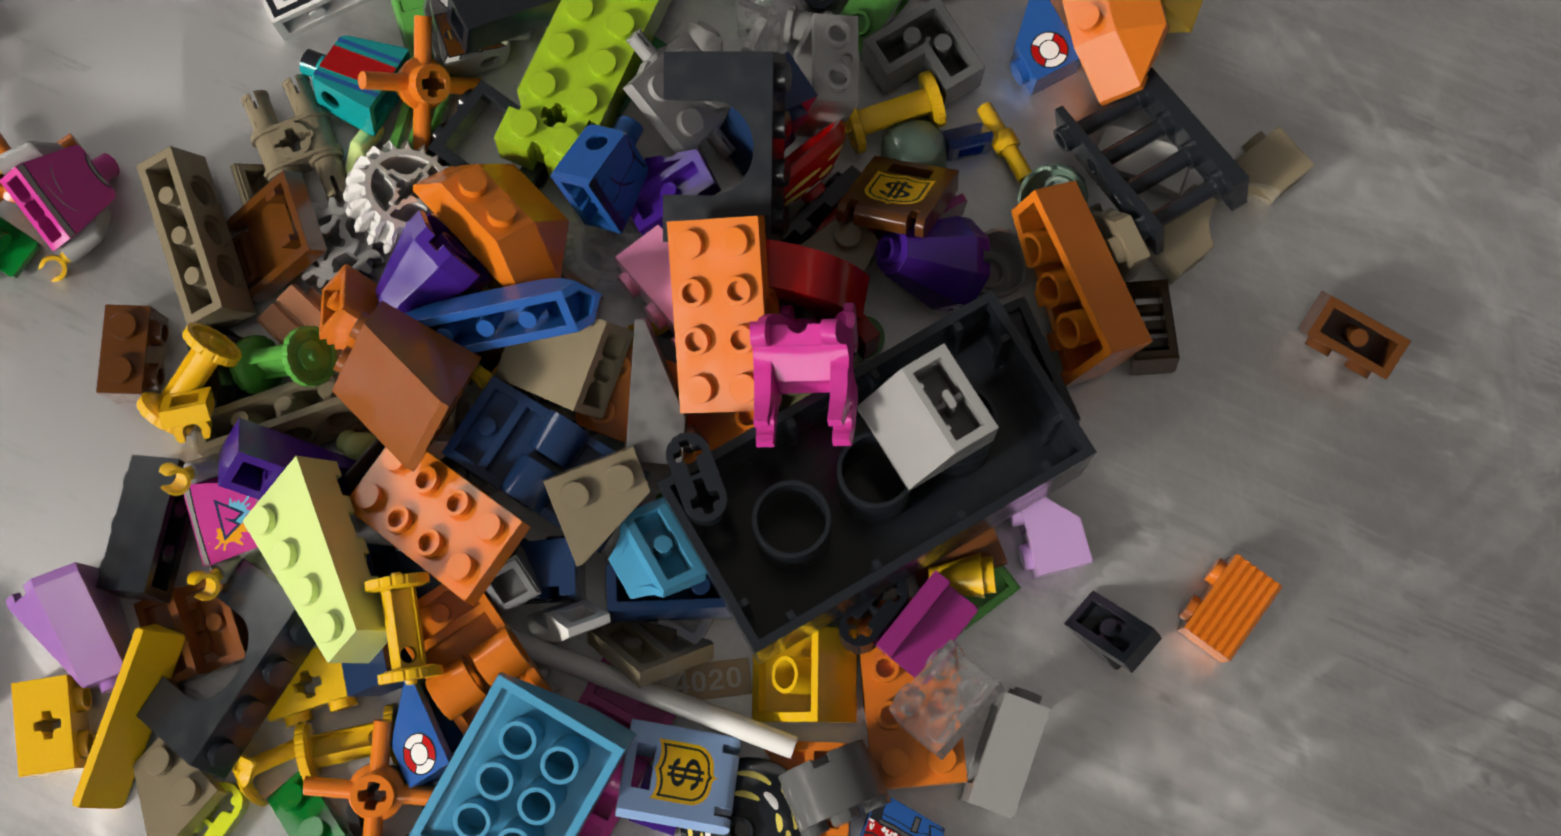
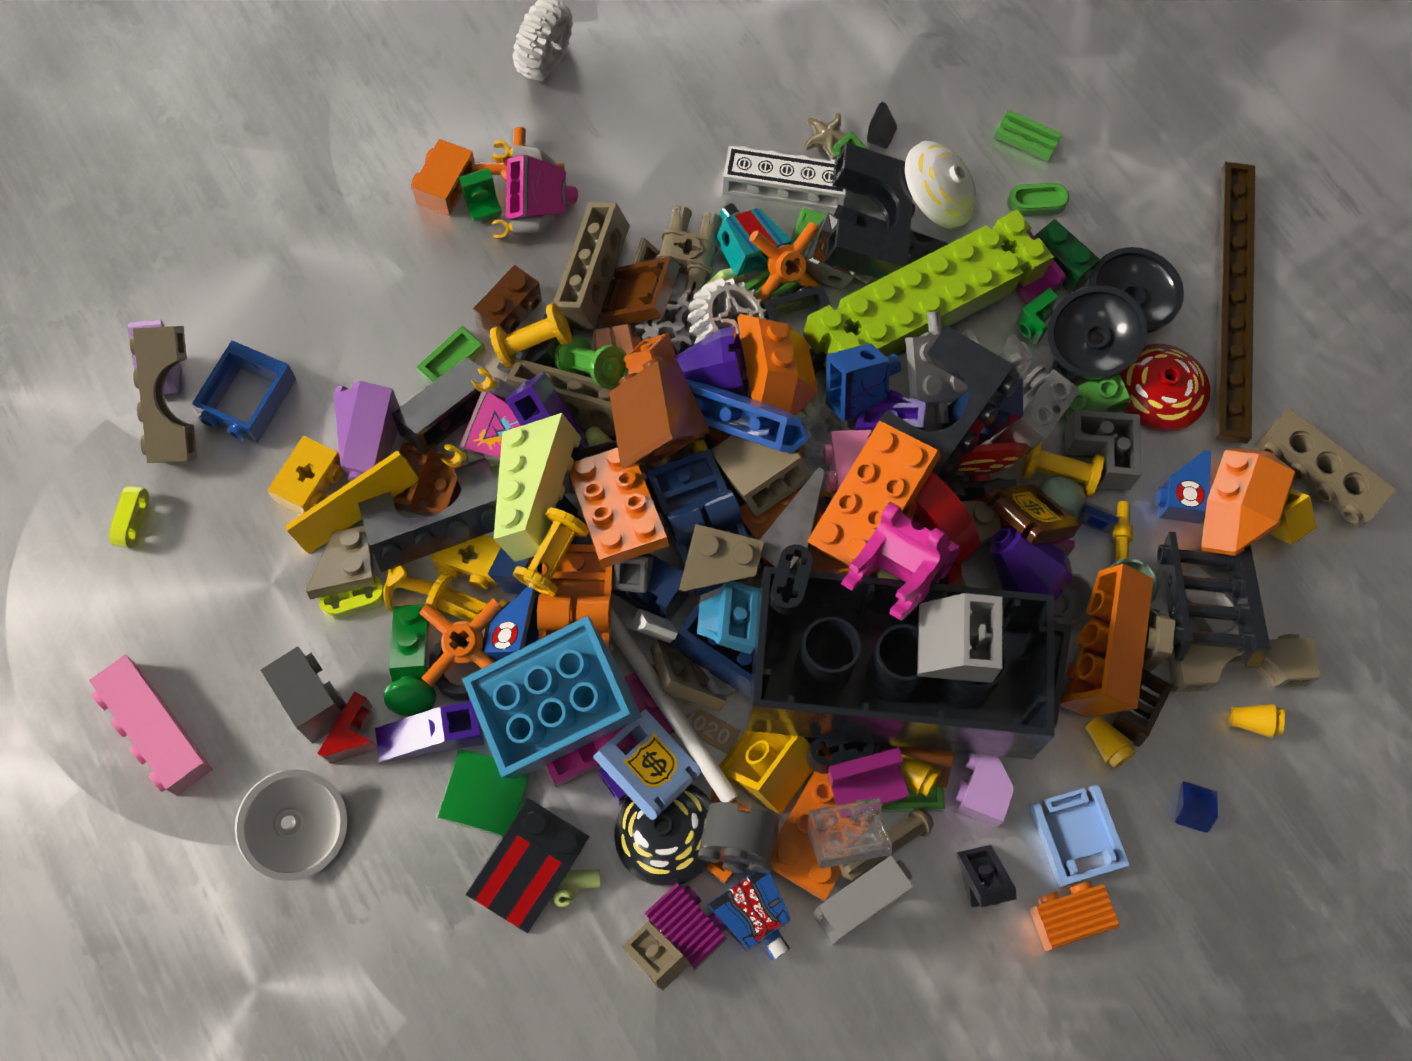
camera: 30 degrees right, 10 degrees down
yellow tile [158,386,215,443] -> none
reddish brown brick [1298,290,1411,380] -> none
none -> bright green tile [416,326,486,384]
none -> dark tan axle [839,809,934,881]
none -> light blue container [1030,785,1130,888]
none -> yellow cone [1085,715,1136,769]
none -> clear blue slope [1175,781,1218,833]
none -> yellow cone [1230,704,1285,738]

